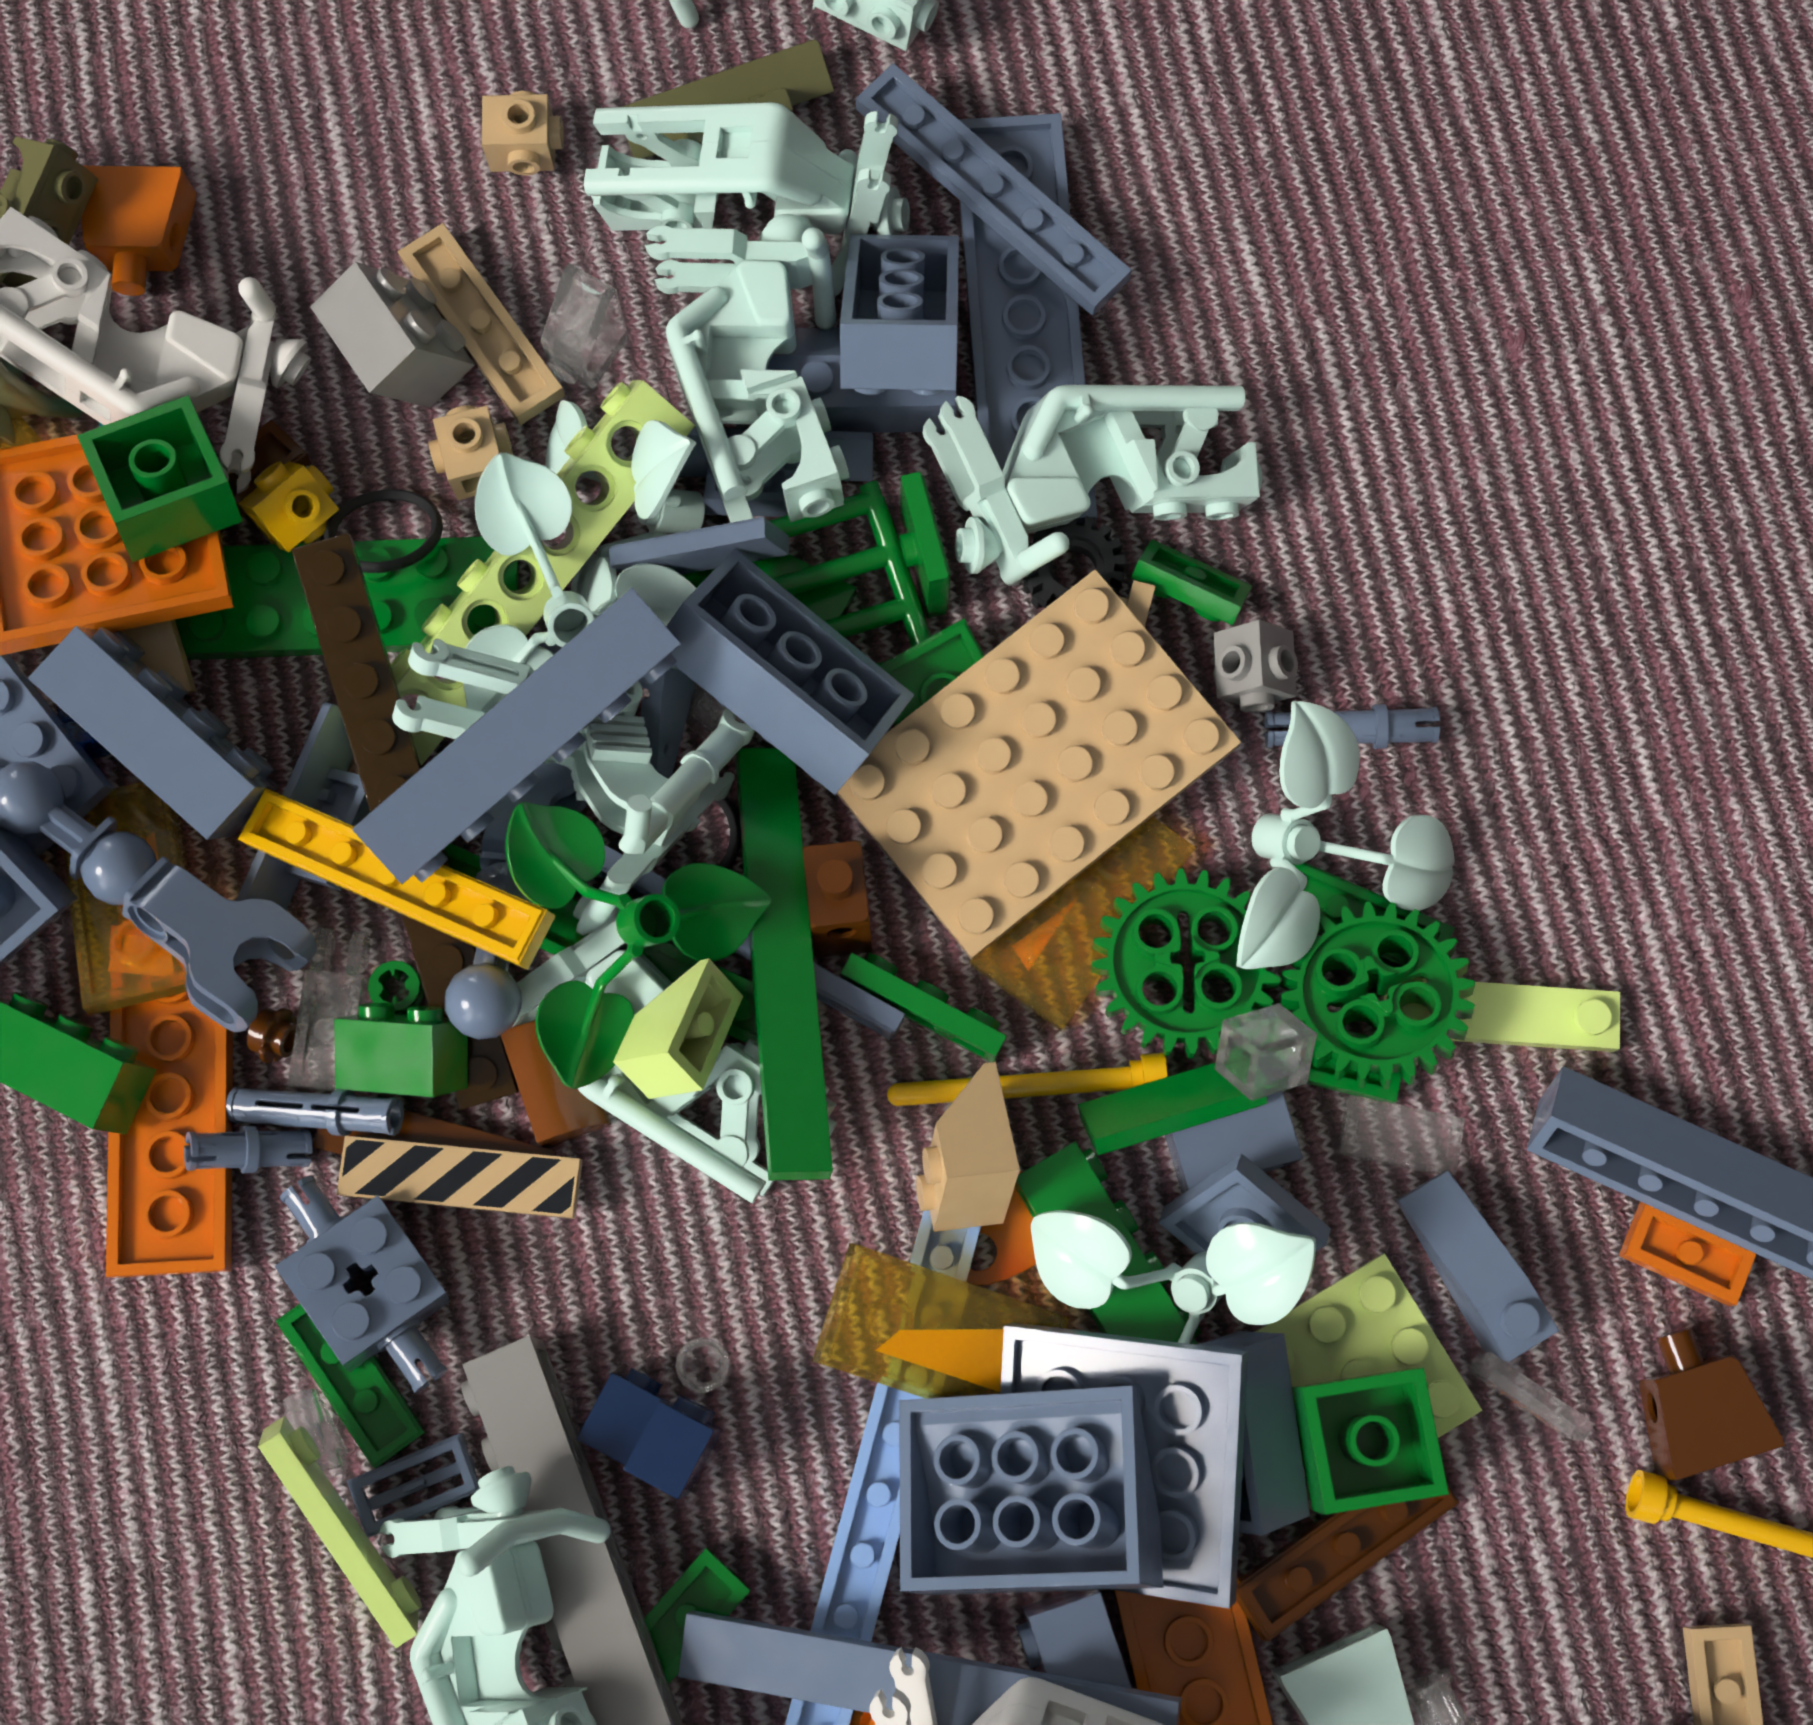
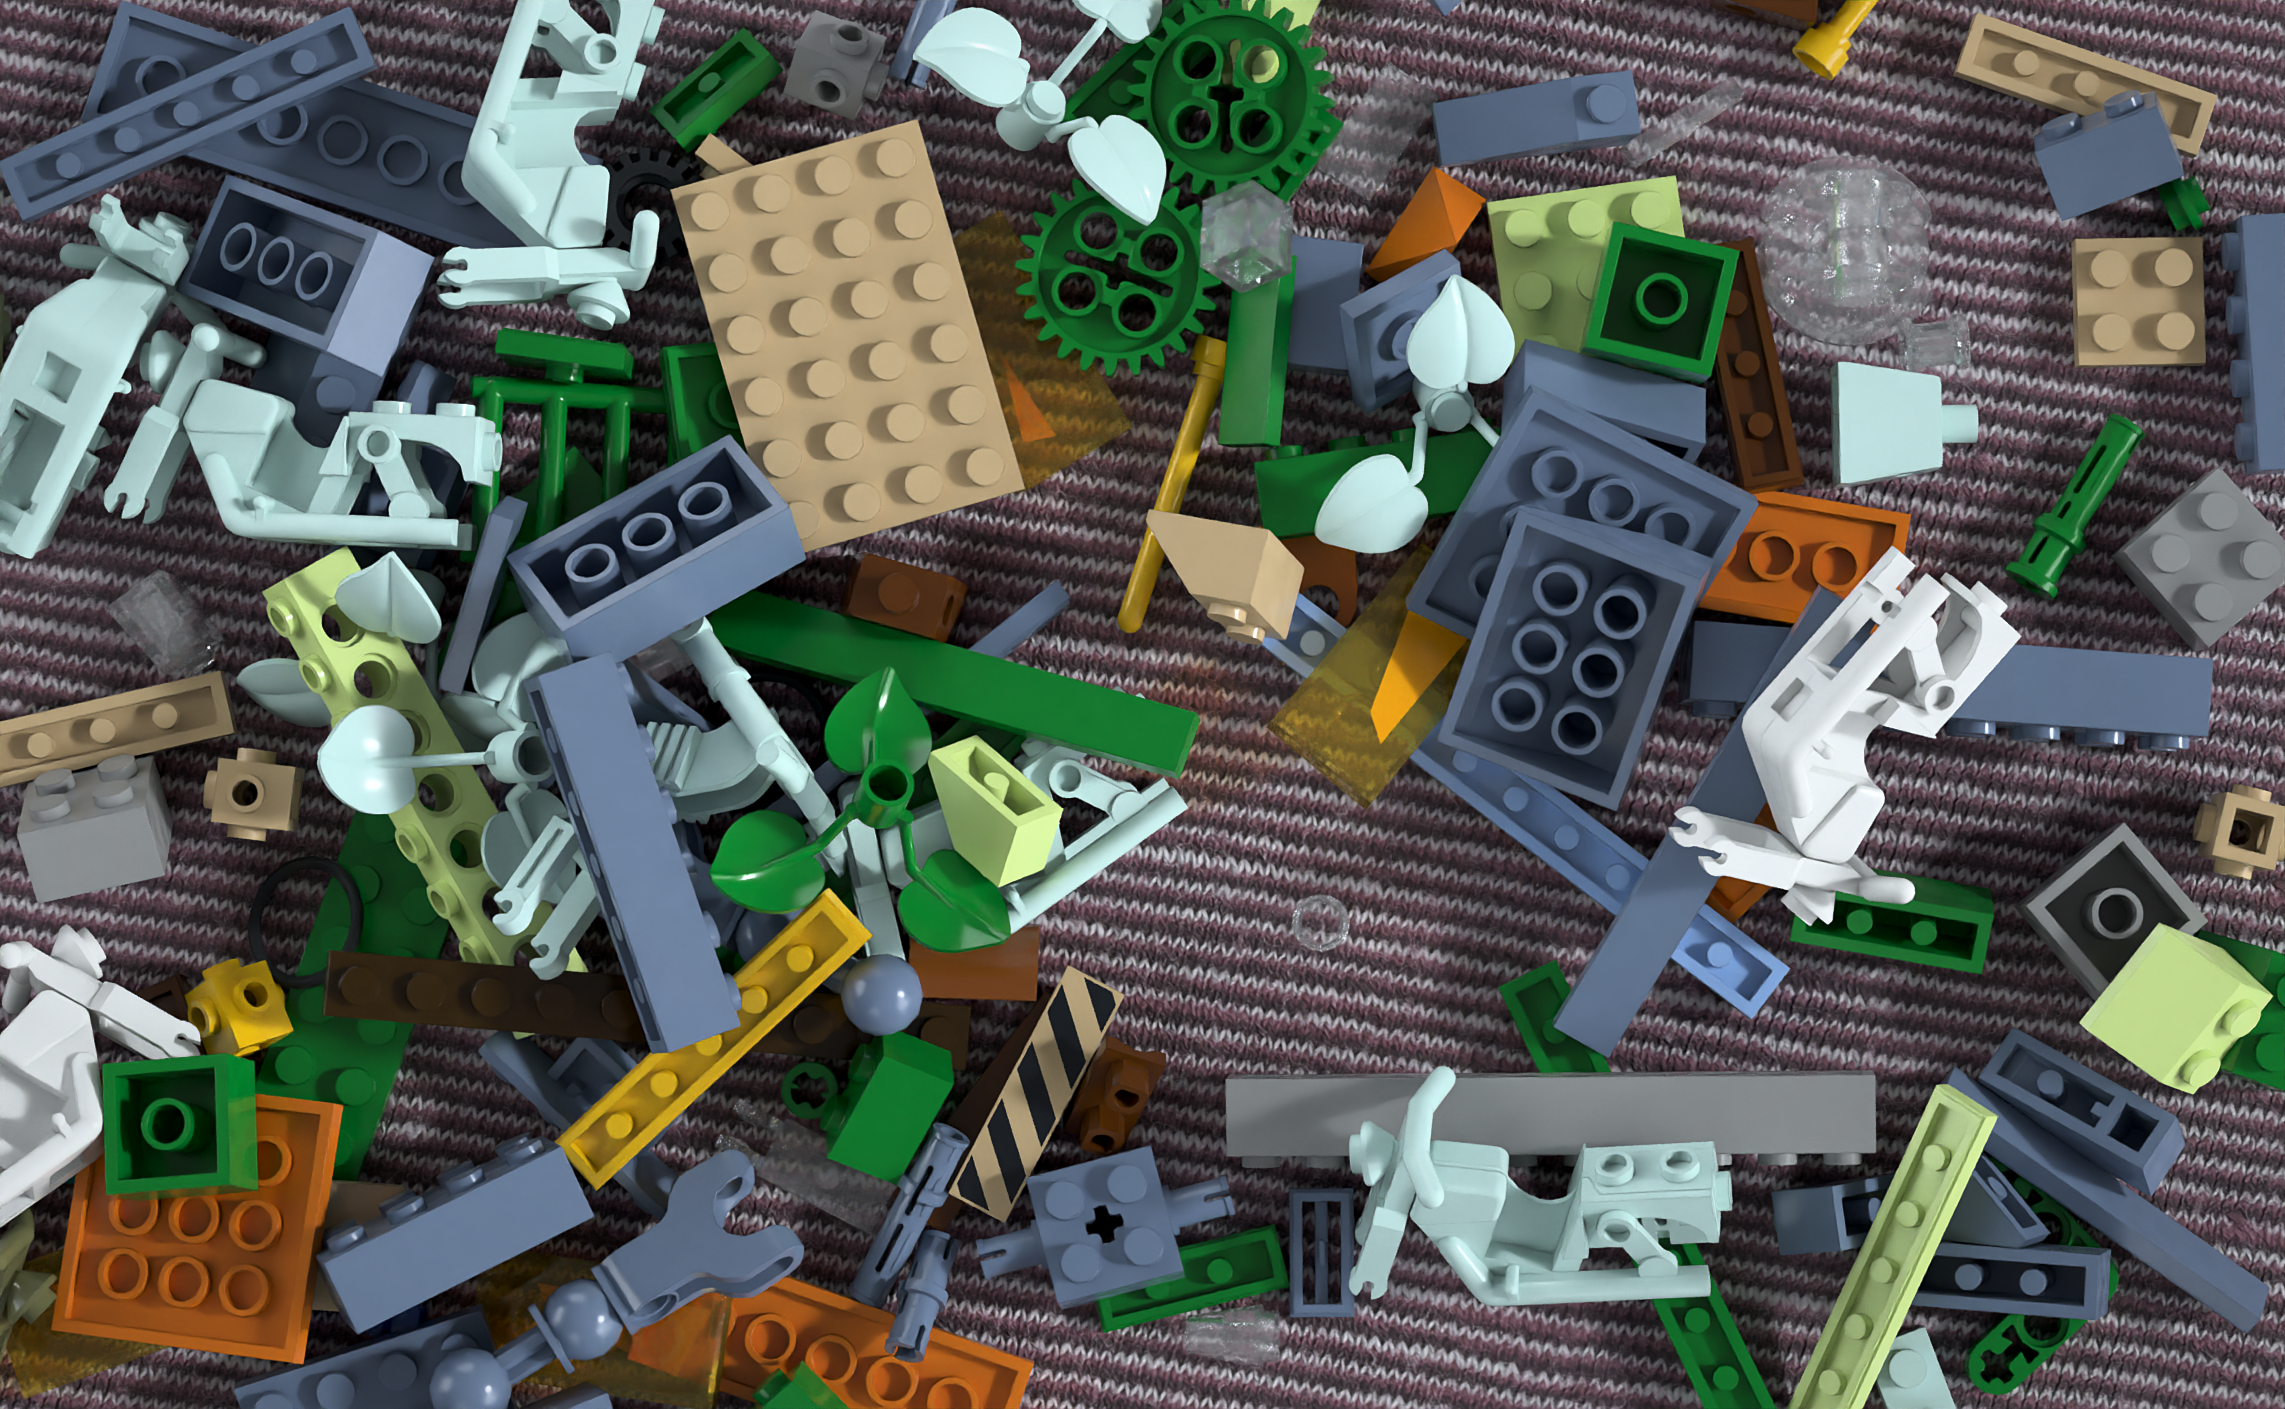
camera: 70 degrees left, 10 degrees up
reddish brown plate [247,1008,301,1063] -> none
yellowish green plate [258,1416,422,1648] -> none
dark blue brick [576,1368,723,1499] -> none
green plate [841,953,1007,1062] -> none
none -> reddish brown hips [1063,1035,1166,1157]
none -> orange slope [1365,166,1487,283]
none -> clear piece [1757,156,1933,346]

